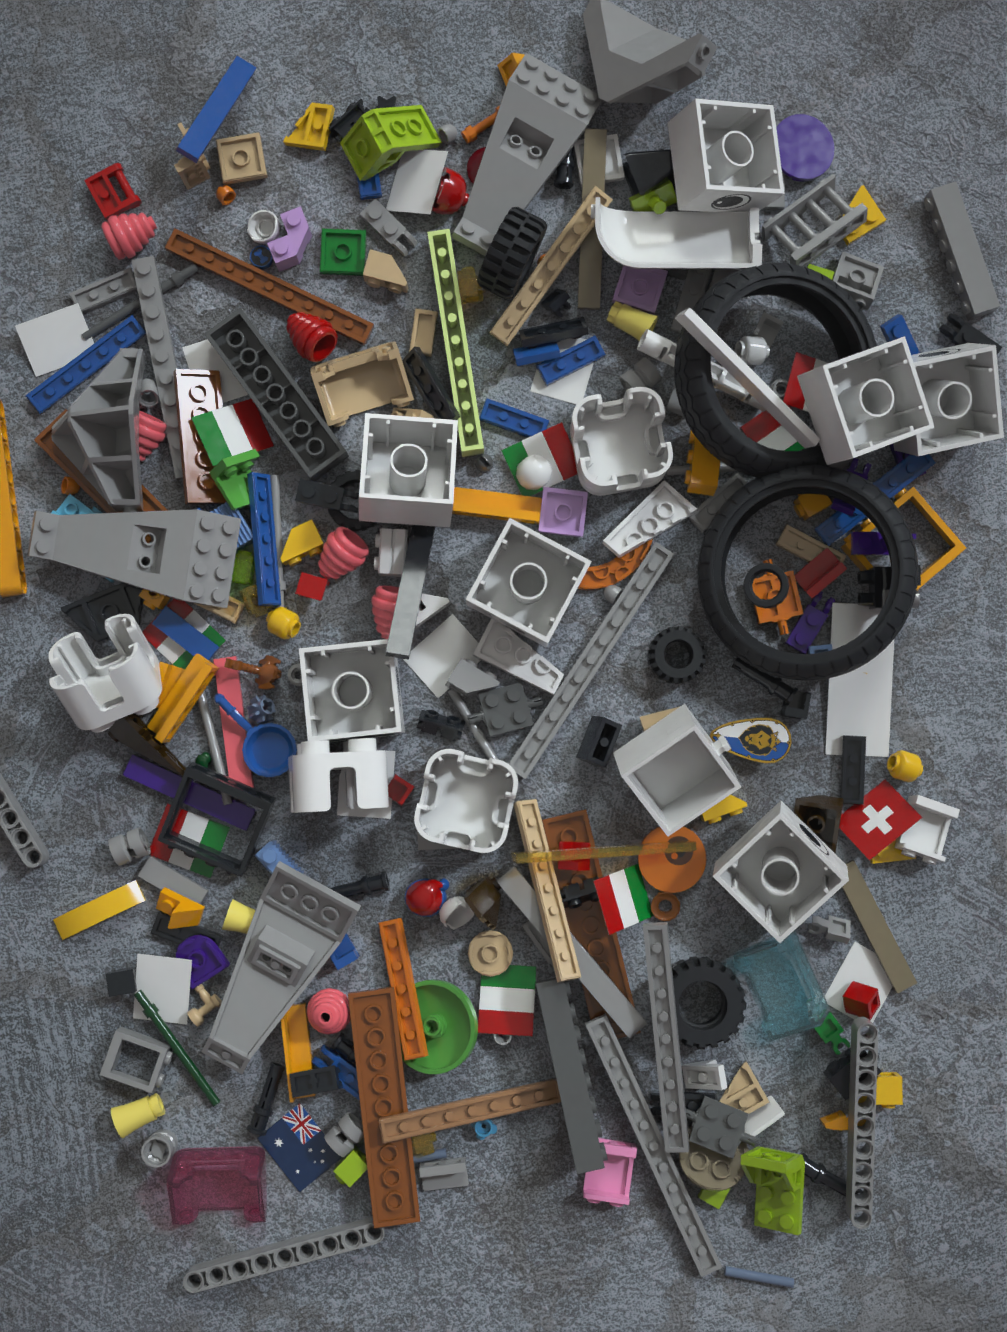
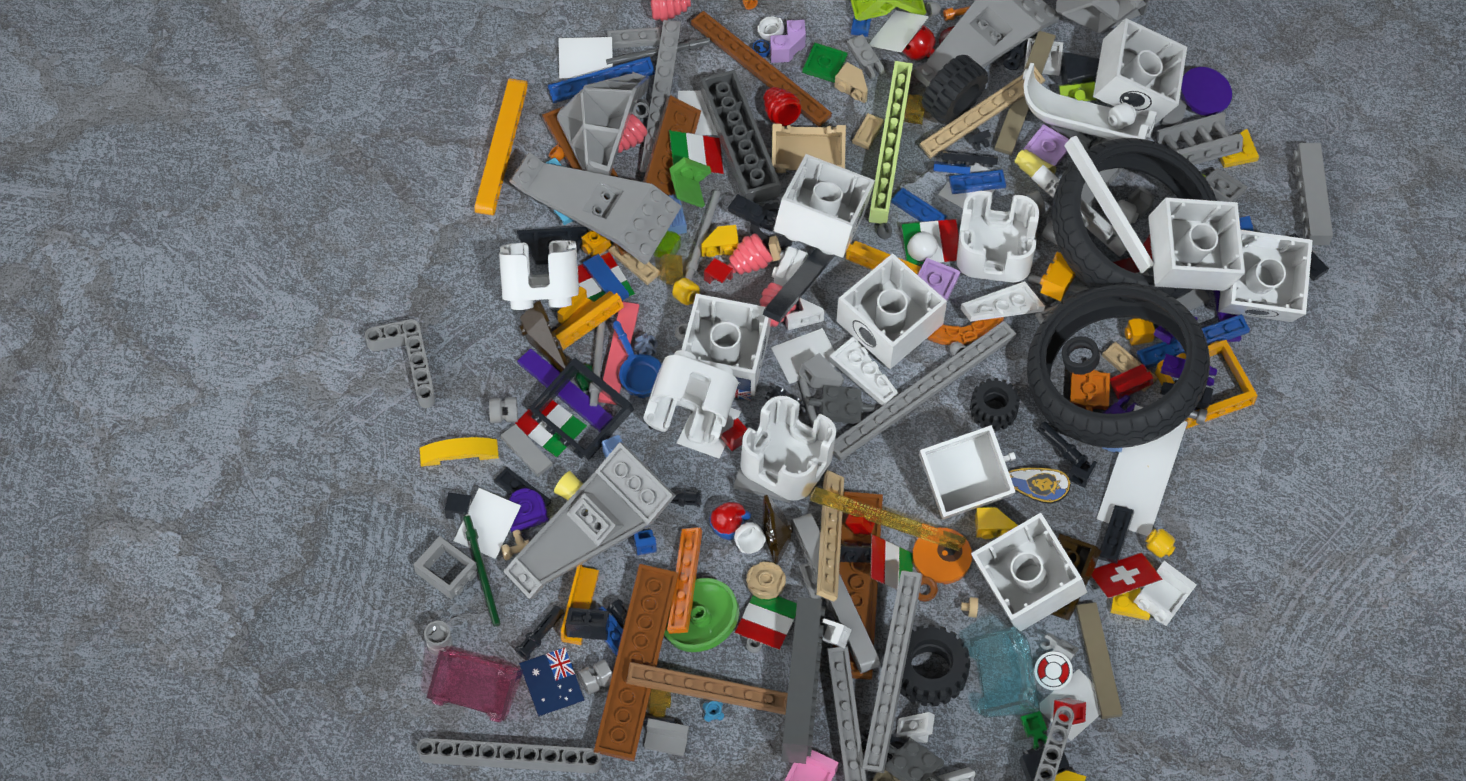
camera: 20 degrees right, 25 degrees down
light yellow plant [111,1093,165,1138] -> none
light orange slope [156,887,205,929] -> none
dark orange piece [224,655,282,690] -> none
blue tile [247,472,281,607] -> none
coral piece [306,988,351,1035] -> none
lime brick [333,1145,367,1188] -> none
black tile [402,346,461,420] -> none
black brick [576,716,622,768] -> none
tan wing [719,1062,769,1114] -> none
none -> tan tile [768,236,782,261]
none -> white panel [823,618,852,649]
none -> tan tile [961,597,978,618]
none -> sticker [1034,651,1073,690]
none -> white head [1108,103,1136,129]

